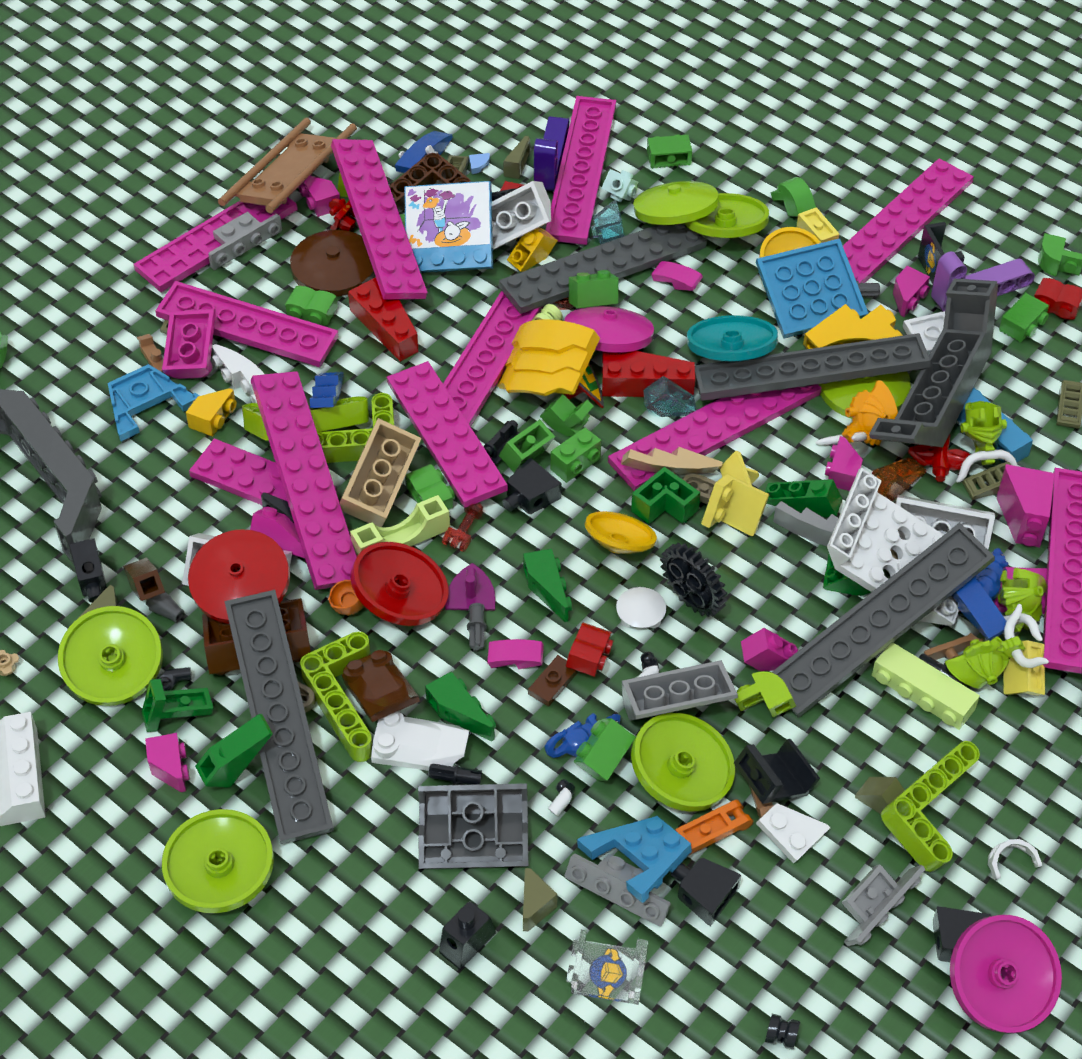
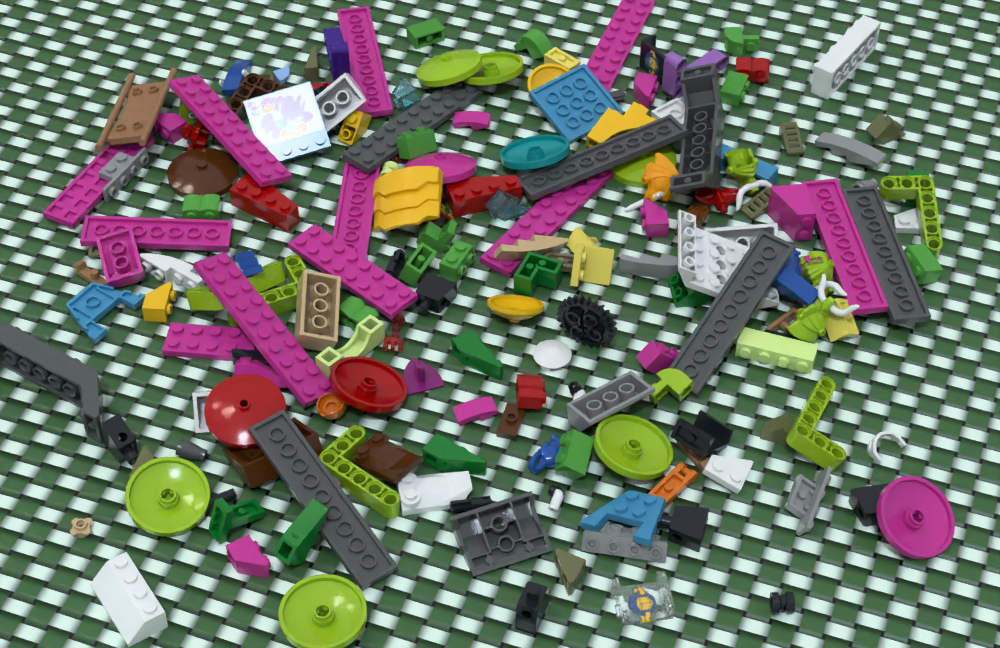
camera: 20 degrees left, 5 degrees down
reddish brown brick [123,558,165,601] -> none
dark grey axle [467,603,487,651] -> none
light aqua brick [601,169,638,202] -> none
green slope [765,479,843,517] -> none

